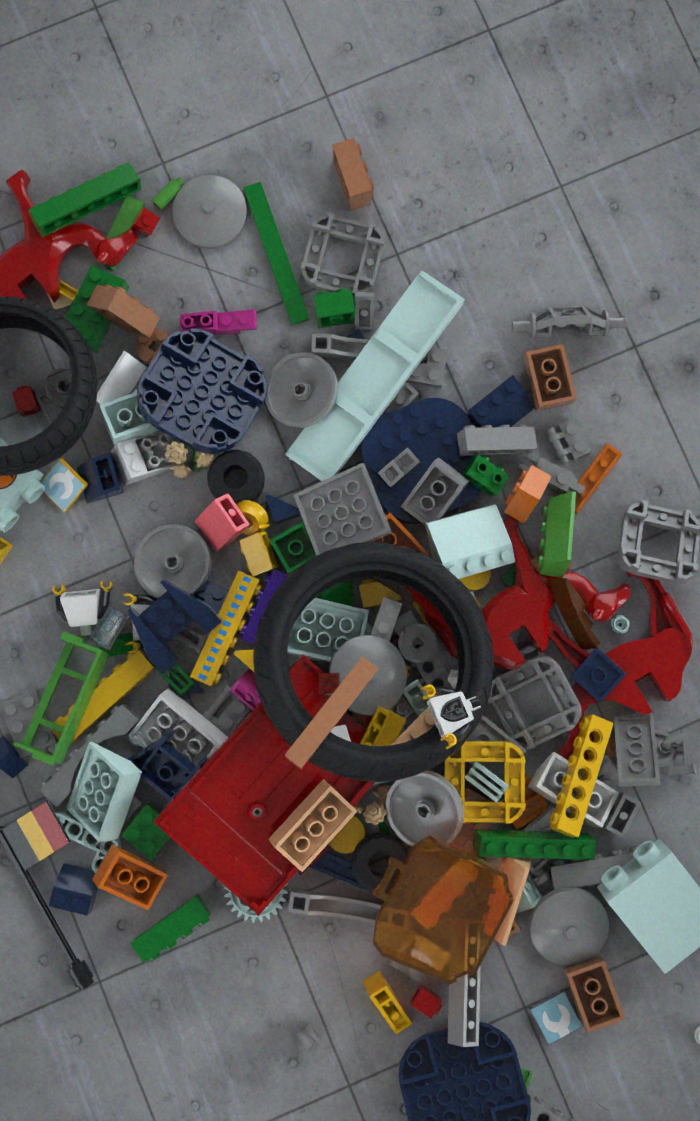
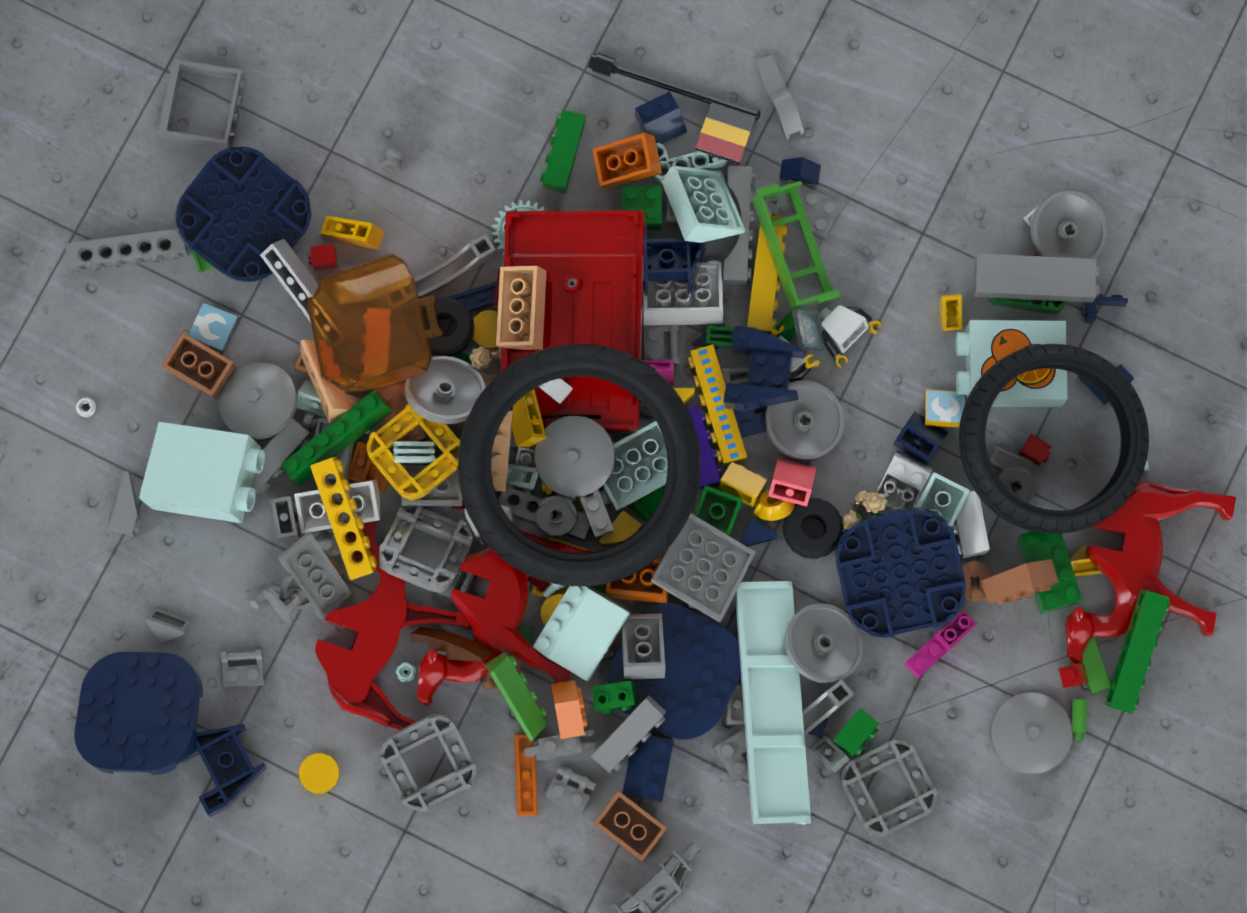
camera: 140 degrees right, 5 degrees down
green tile [243,182,309,326] -> none
nougat tile [284,656,379,769] -> none
clear red tile [319,673,340,696] -> none
nougat brick [332,138,374,211] -> none
light grey slope [378,447,420,487] -> none
torso [420,684,481,749] -> none
dark blue plate [570,648,626,703] -> none

